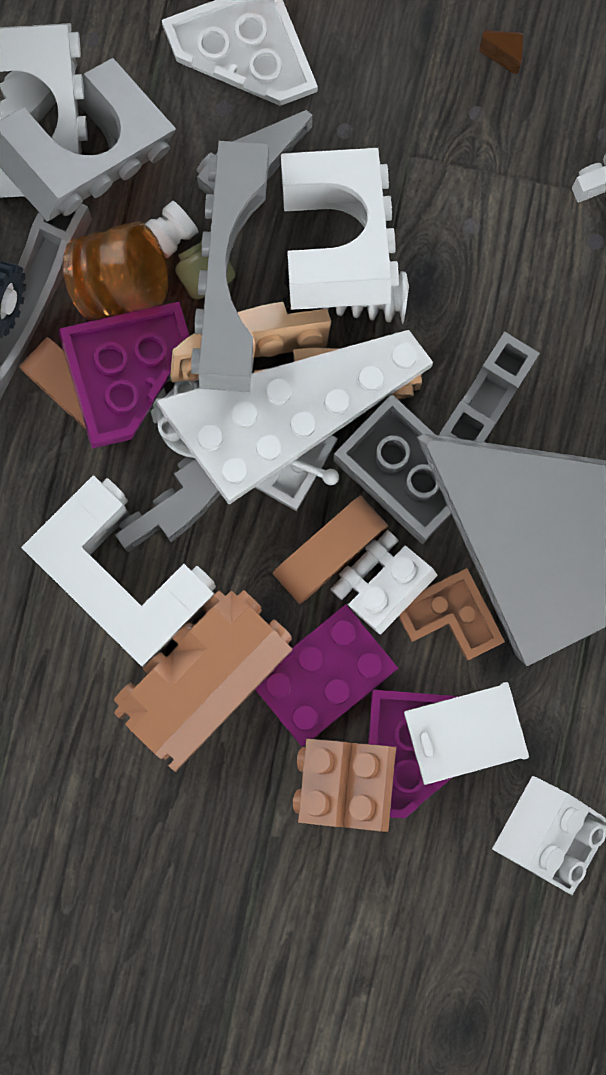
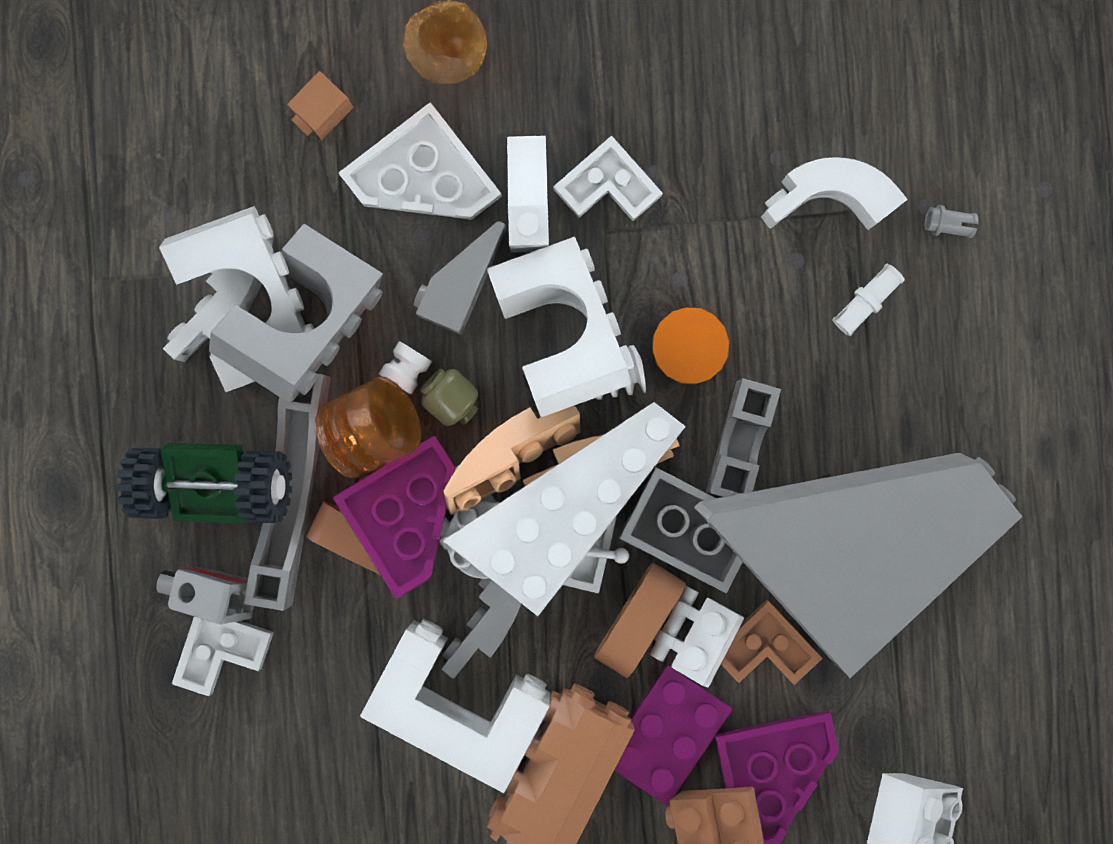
camera: 10 degrees left, 5 degrees up
light grey arch [191,141,269,392] -> none
white container [404,682,529,785] -> none
reddish brown slope [479,30,523,74] -> none
none -> white slope [507,136,549,253]
none -> white plate [553,136,663,221]
none -> orange tile [652,307,729,385]

